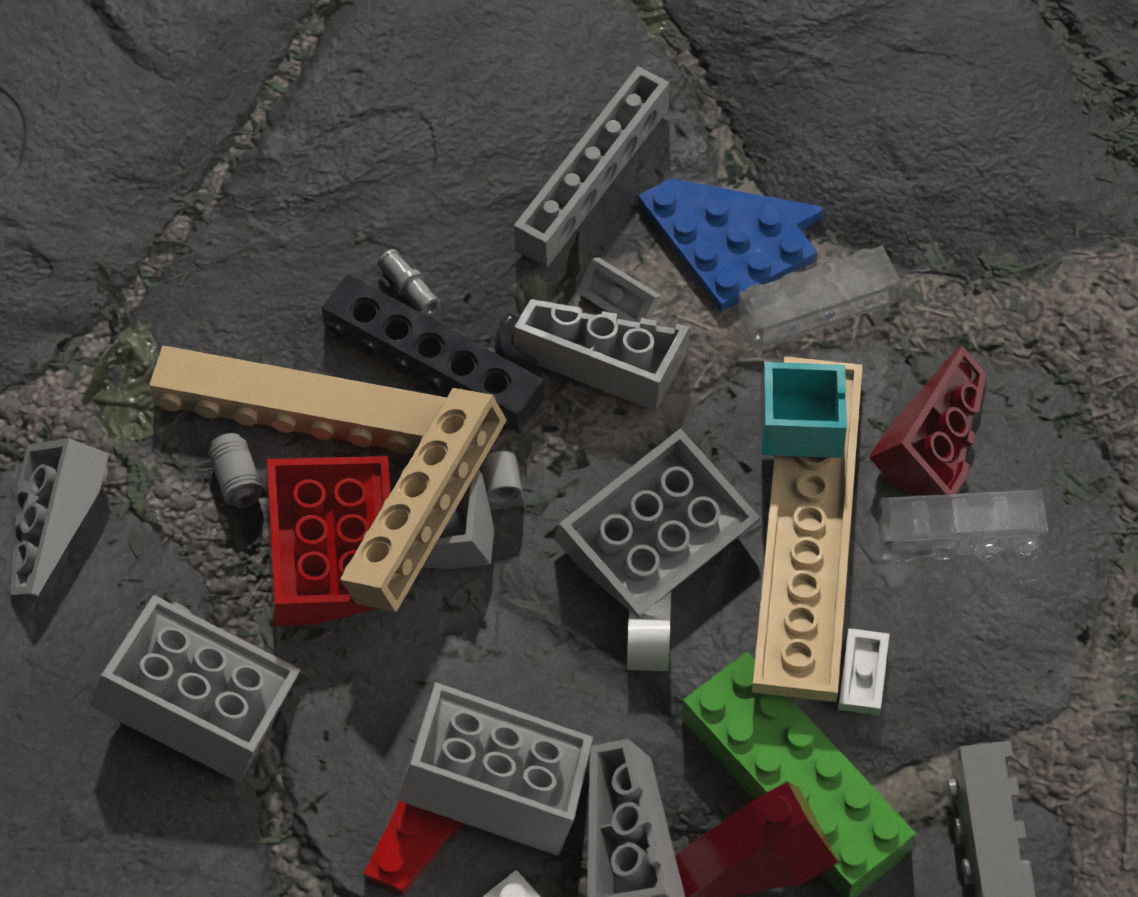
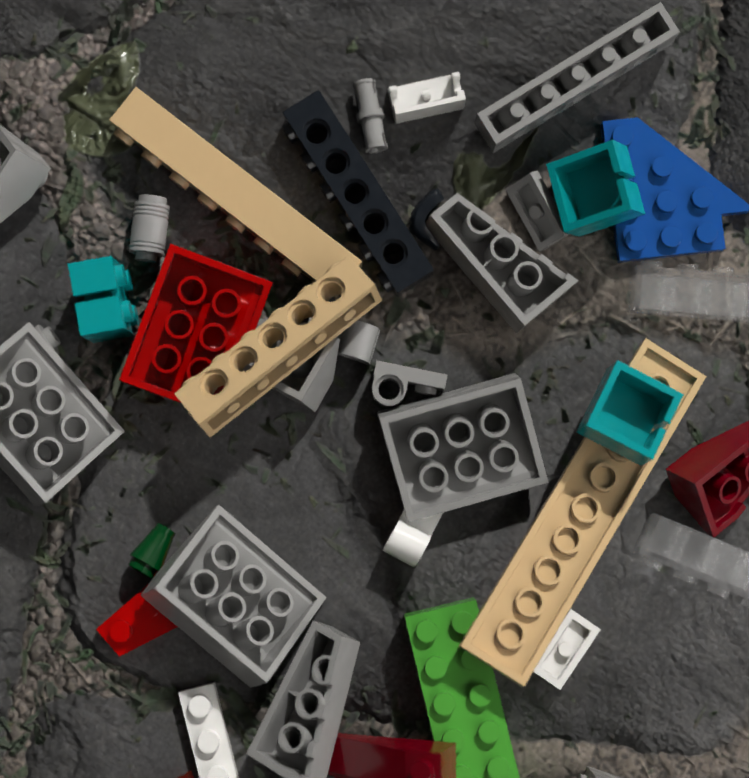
camera: 25 degrees right, 25 degrees up
none -> teal piece [68,256,139,343]
none -> dark green cone [128,523,176,579]
none -> light grey plate [372,360,447,408]
none -> white hinge [388,72,466,124]
none -> teal piece [546,140,645,237]

